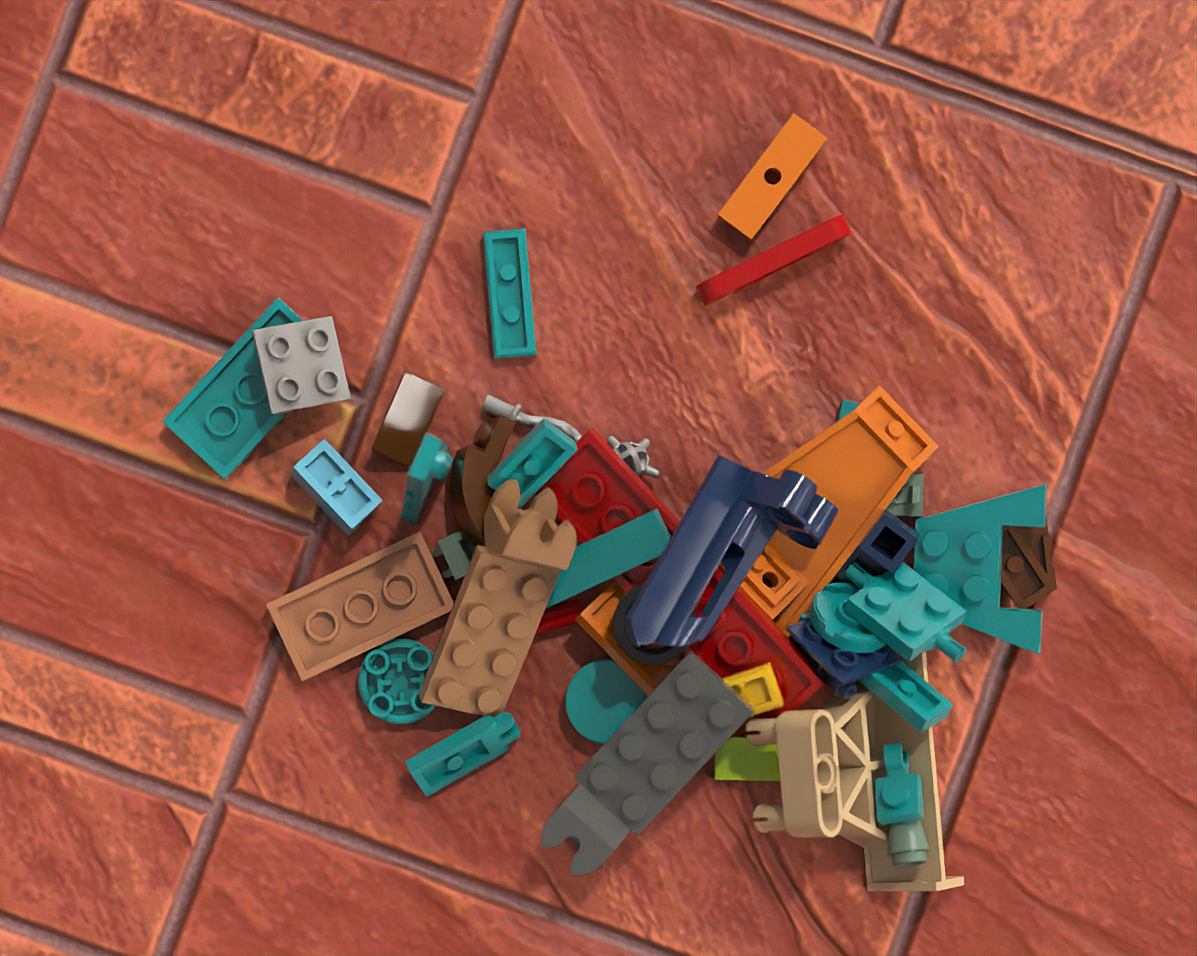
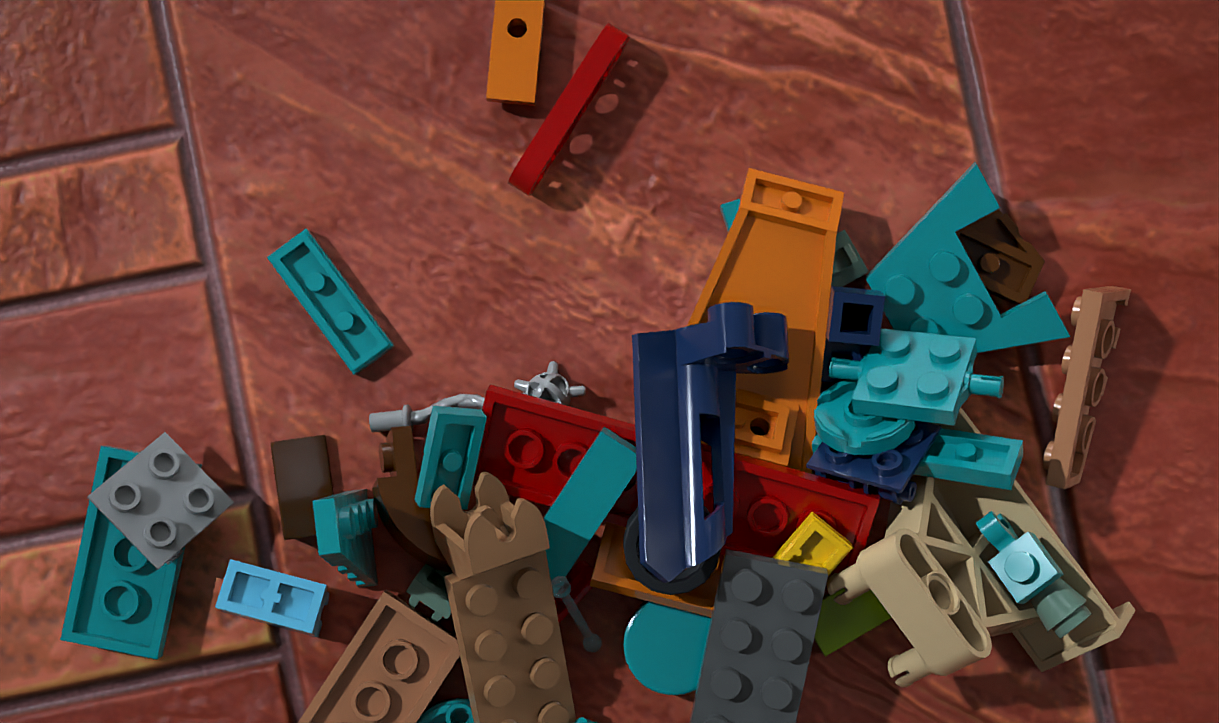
camera: 30 degrees left, 0 degrees up
none -> clear light blue hinge [551,576,602,653]
none -> nougat wing [1043,286,1131,489]

